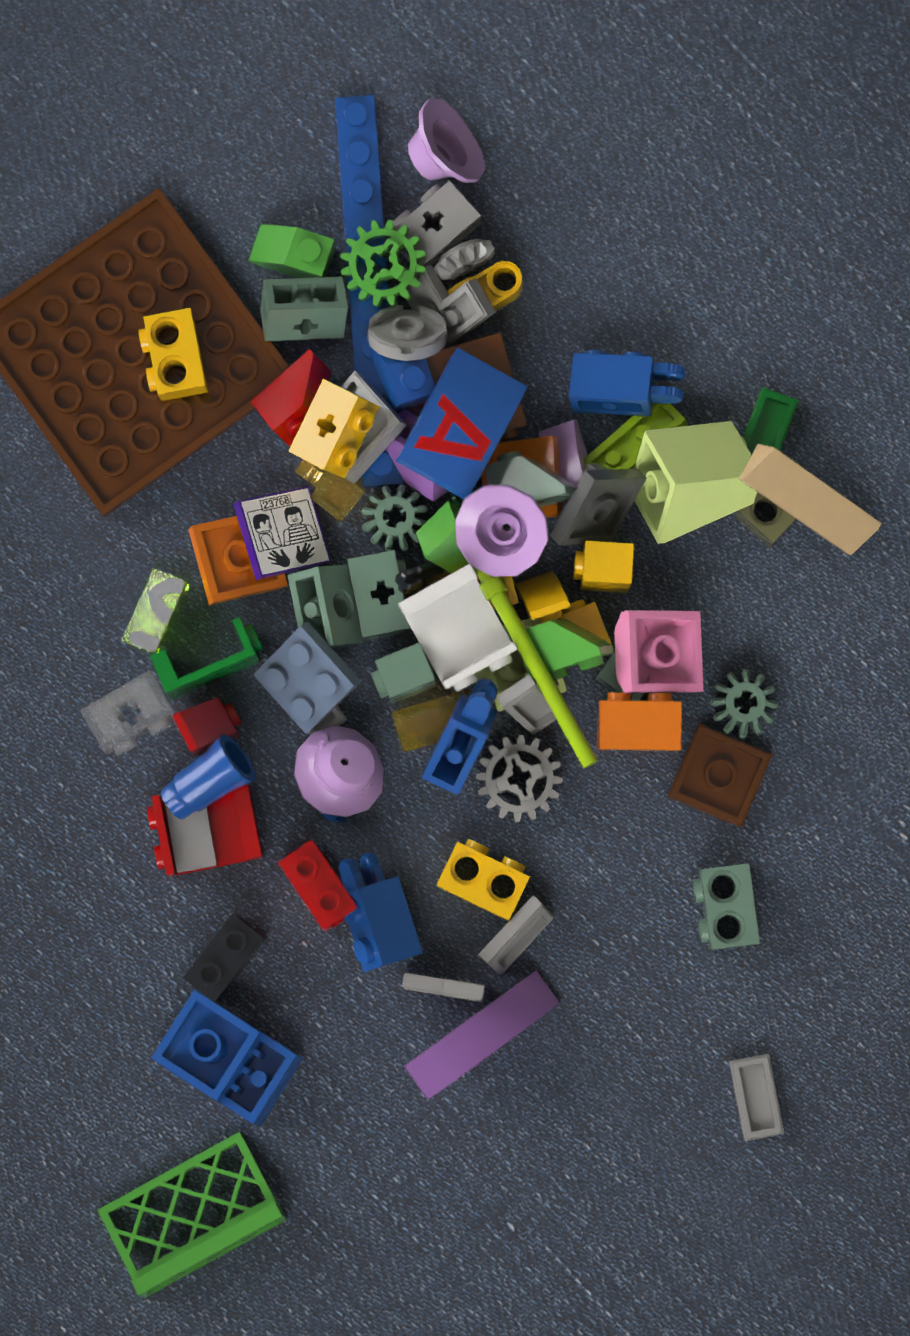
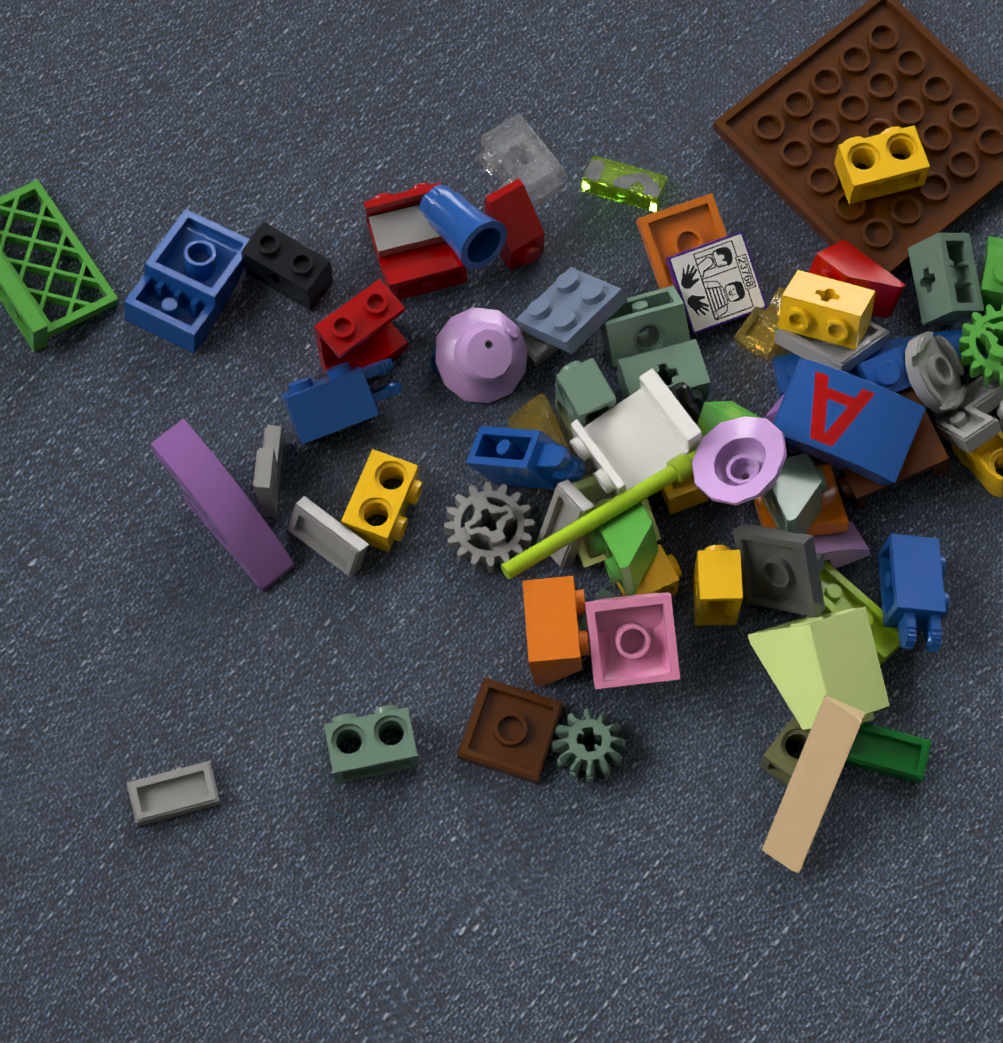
camera: 85 degrees right, 15 degrees down
green panel [150,617,263,700] -> none
sand green gear [362,485,428,552] -> none
yellow slope [515,571,570,623] -> none

